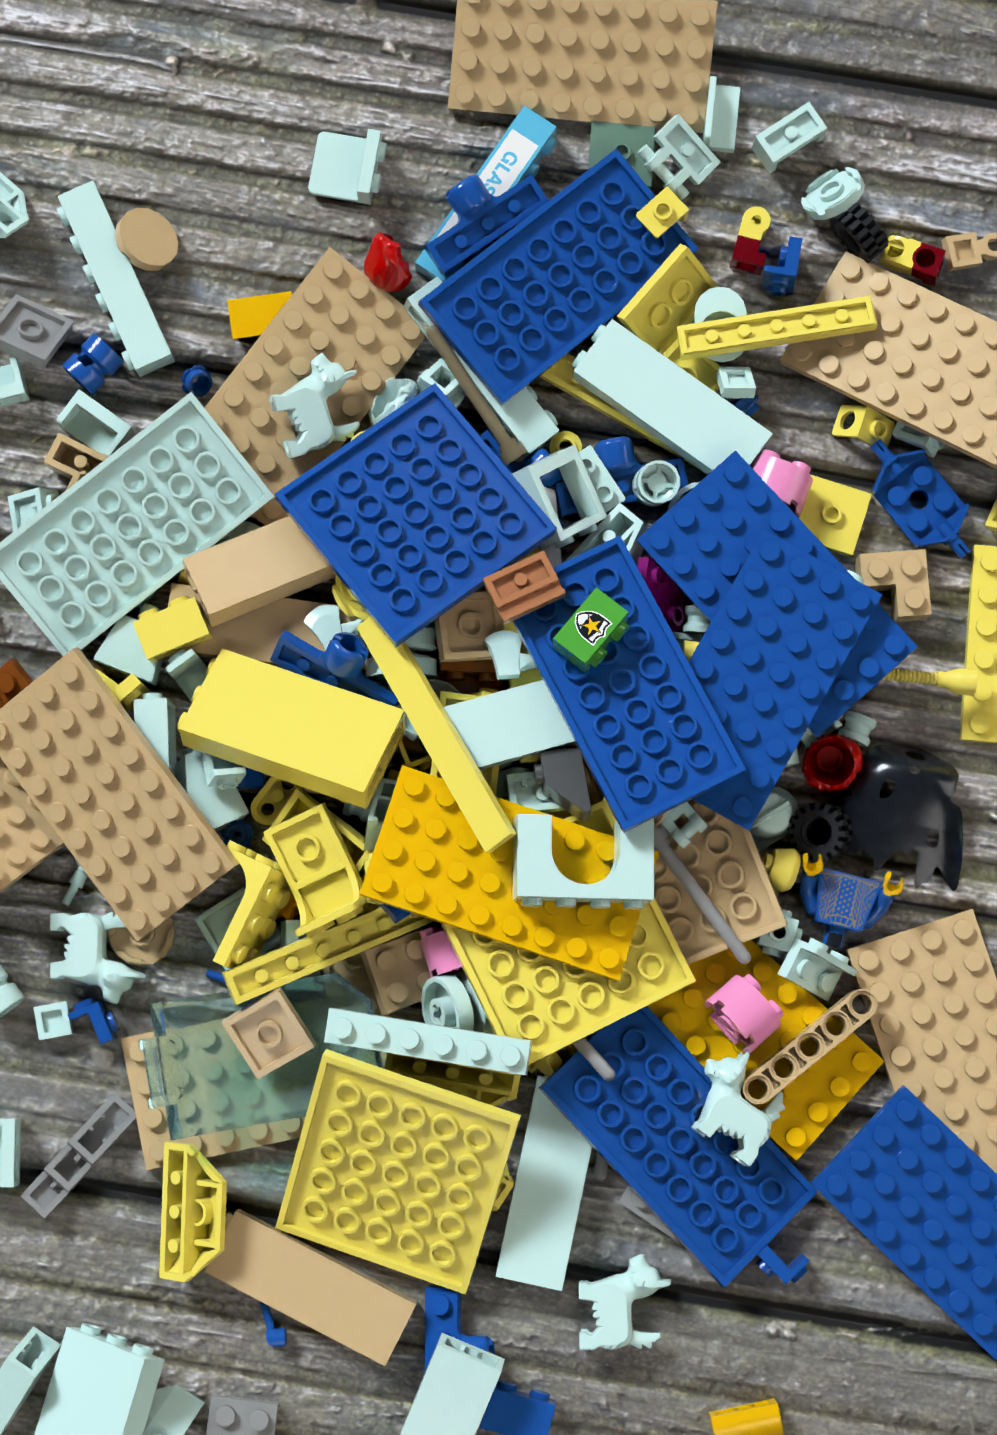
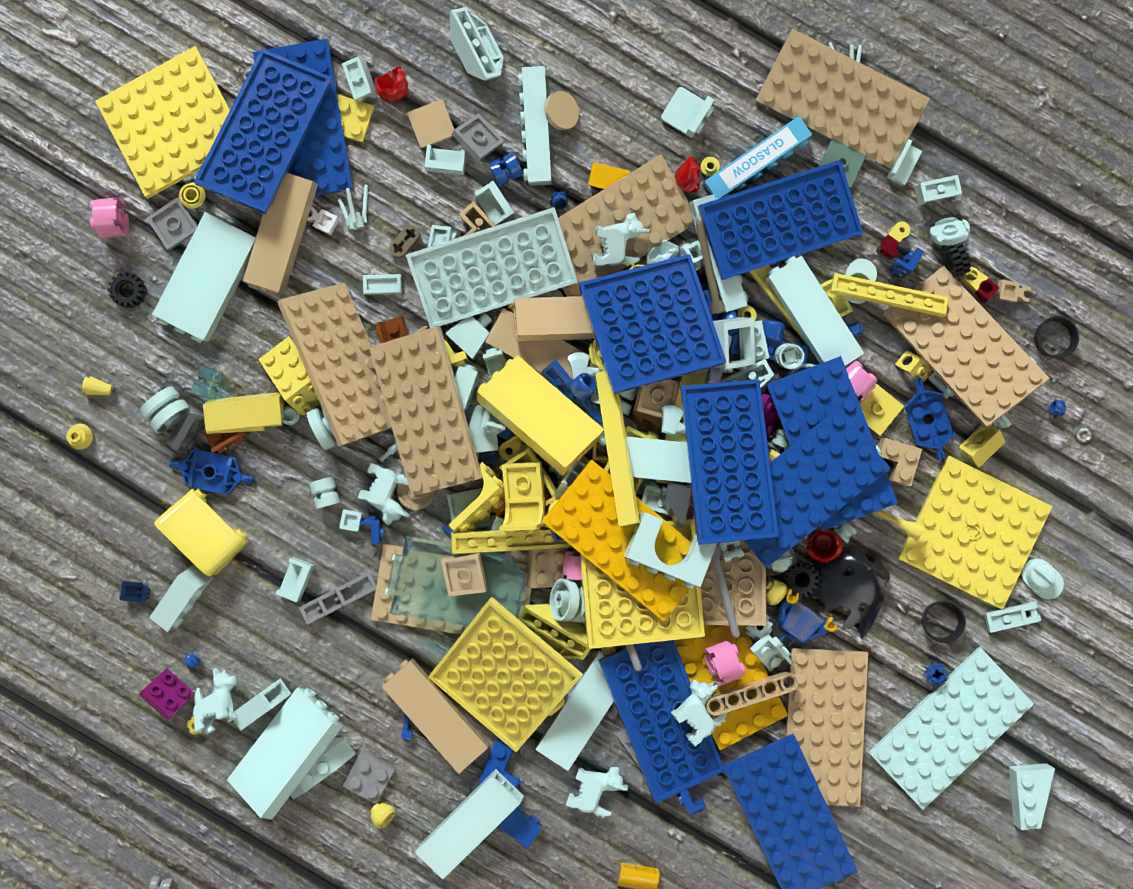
camera: 20 degrees right, 5 degrees up
light yellow brick [132,596,213,663] -> none
light yellow wedge [159,1141,227,1282] -> none
light aqua plate [324,1008,532,1075] -> none
blue plate [424,174,549,275] -> none
nougat plate [483,550,566,625] -> none
bright green brick [553,587,629,673] -> none
light yellow plate [617,244,718,354] -> none
light yellow bracket [636,186,689,238] -> none
light aqua plate [638,114,721,200] -> none
light aqua plate [716,367,756,399] -> none
none -> light yellow plate [701,157,720,176]

